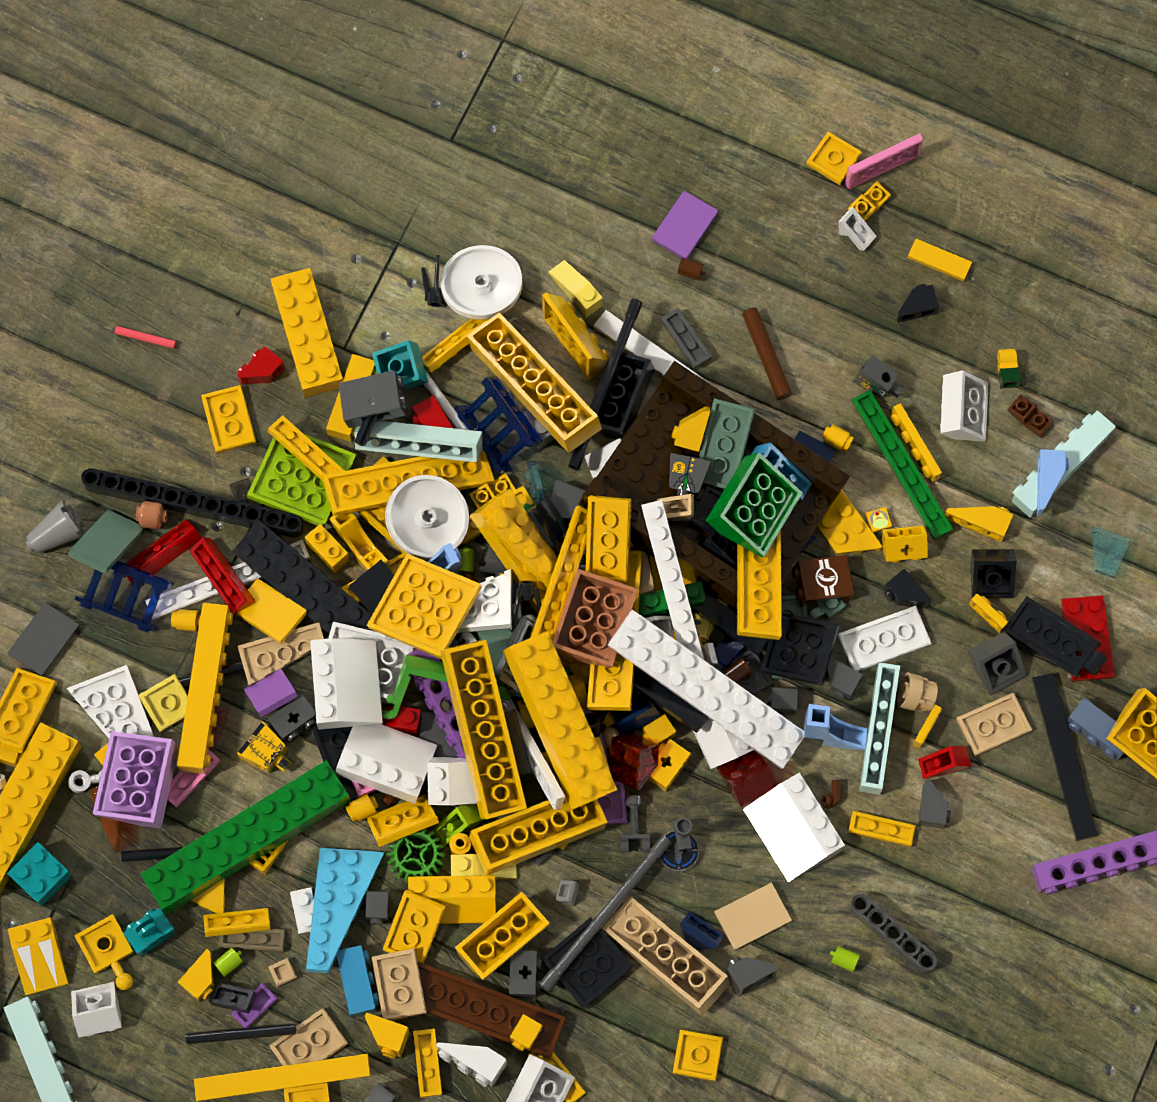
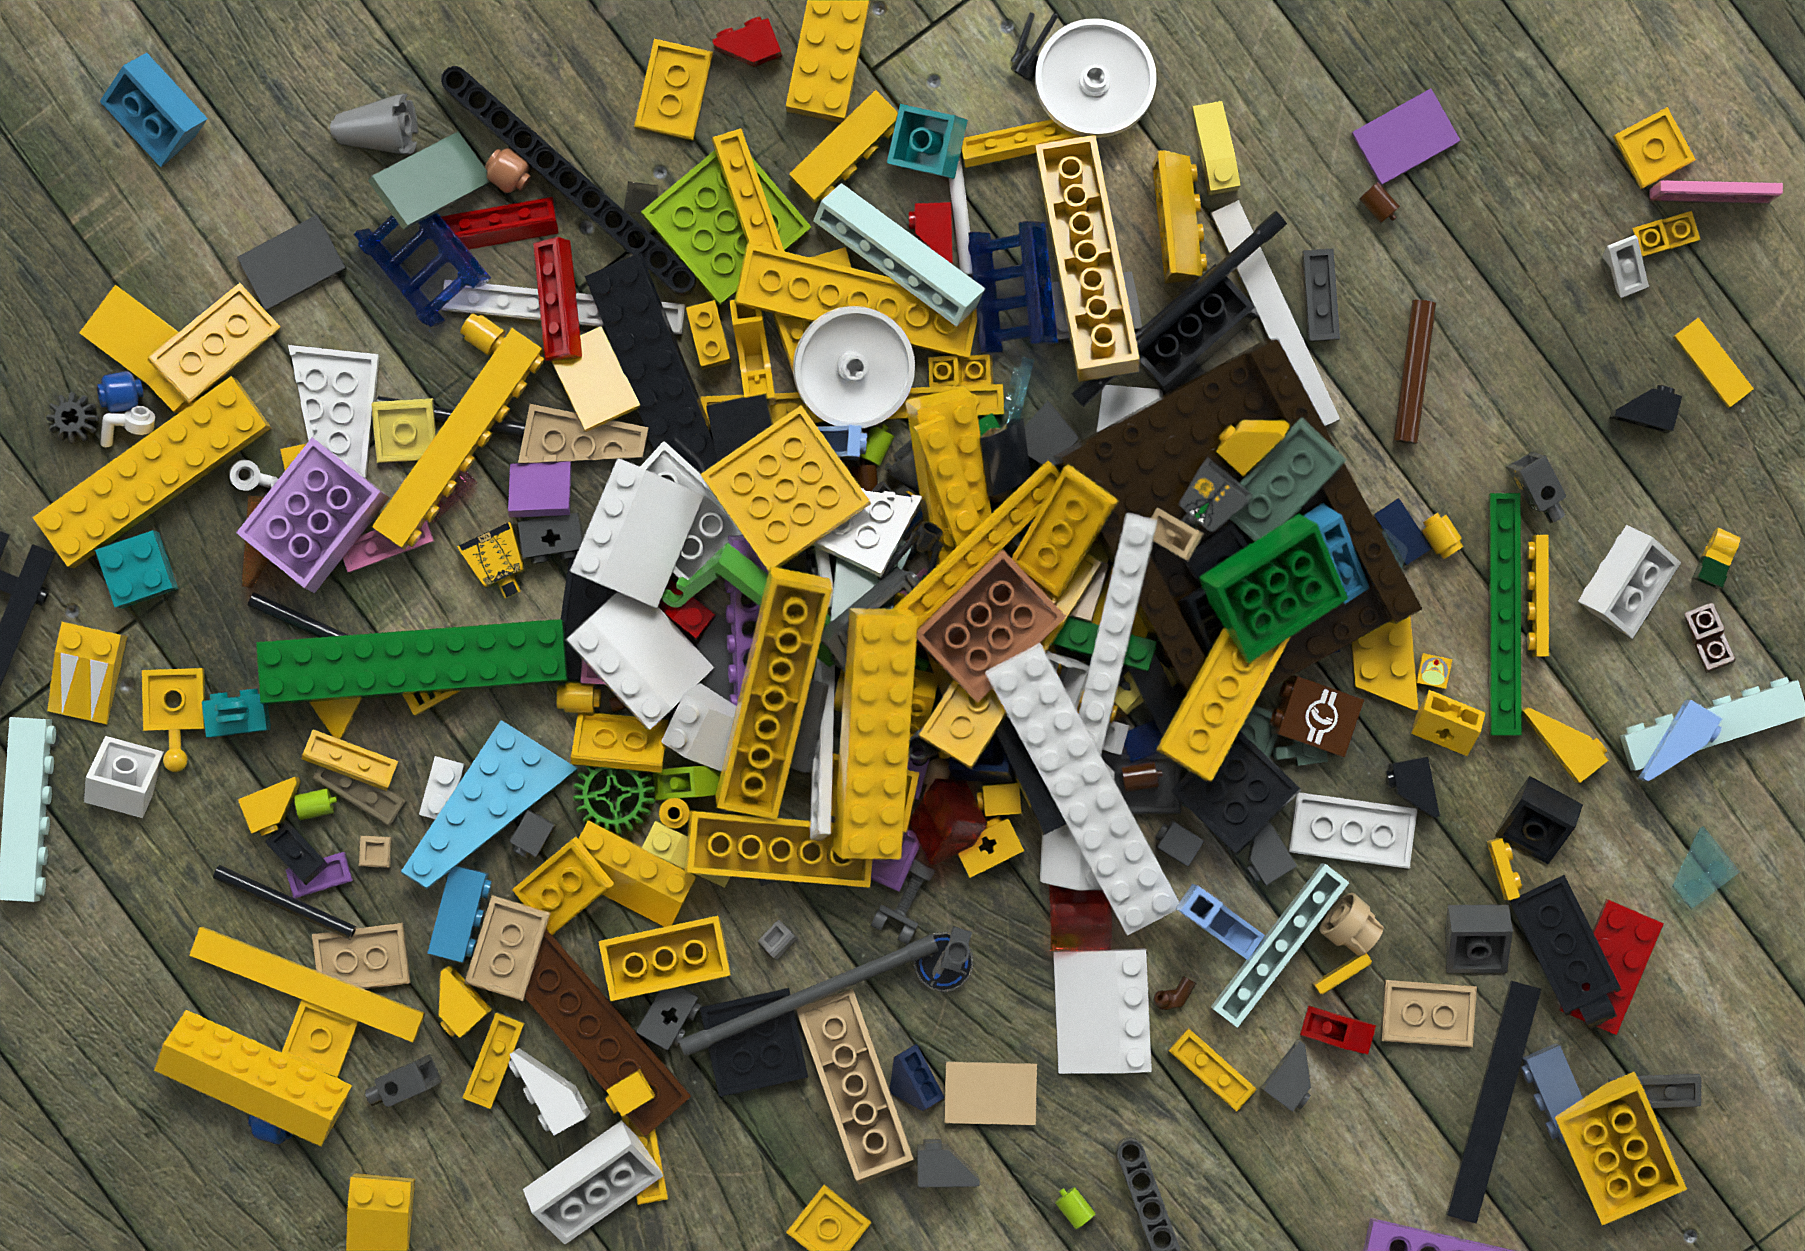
camera: 25 degrees right, 15 degrees up
dark grey piece [338,370,407,446] -> none

